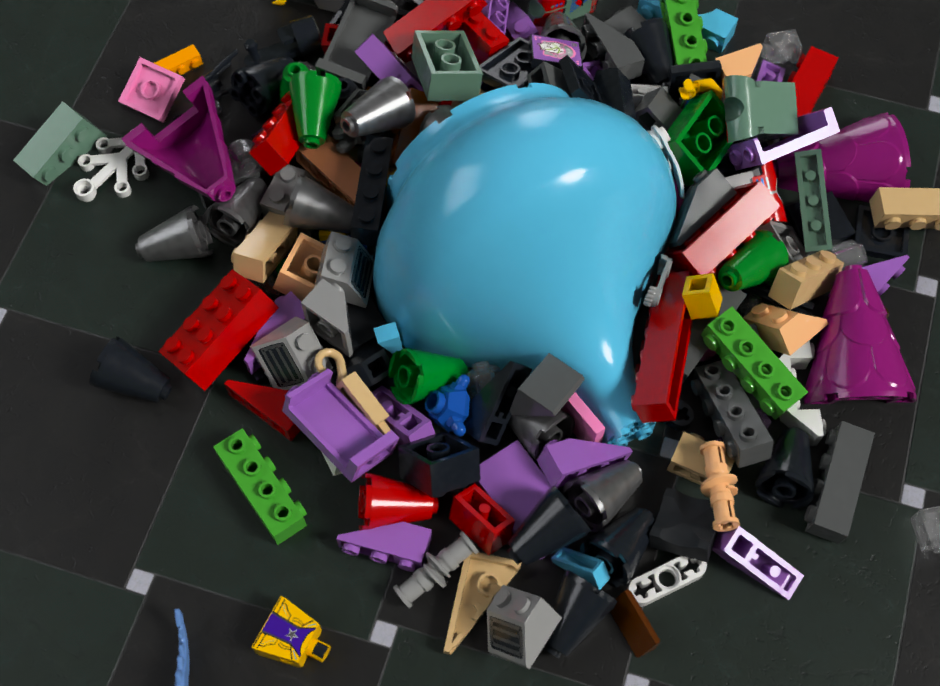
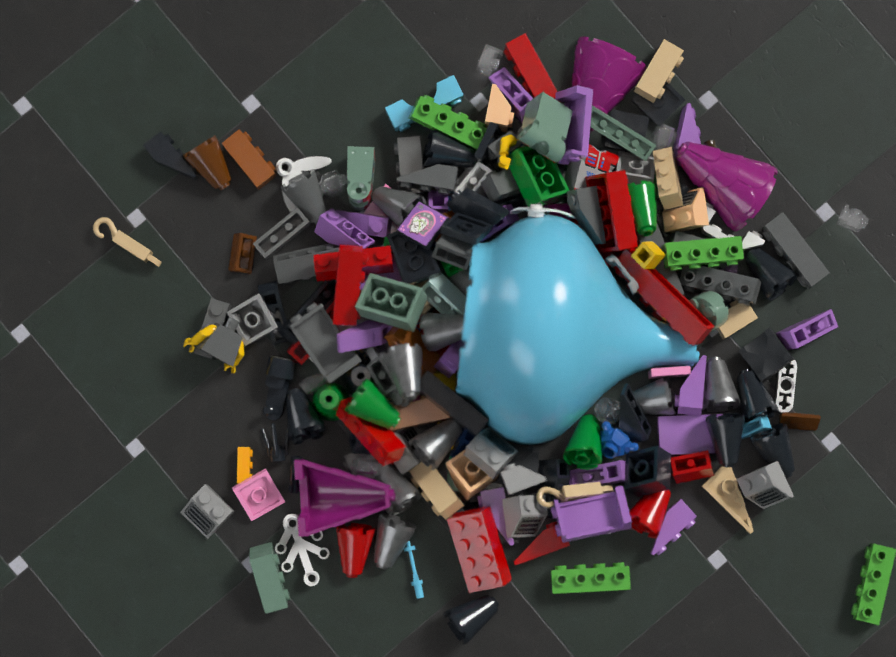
camera: 55 degrees left, 20 degrees up
torso [252,596,331,668] -> none
medium azure piece [373,322,403,354] -> none
light grey piece [393,531,479,608] -> none
dark grey slope [510,353,585,417] -> none
light nougat piece [700,441,740,532] -> none
none -> light grey slope [180,484,235,539]
none -> red cone [336,523,375,578]
none -> medium azure piece [404,541,424,599]
none -> sand green brick [689,291,729,333]

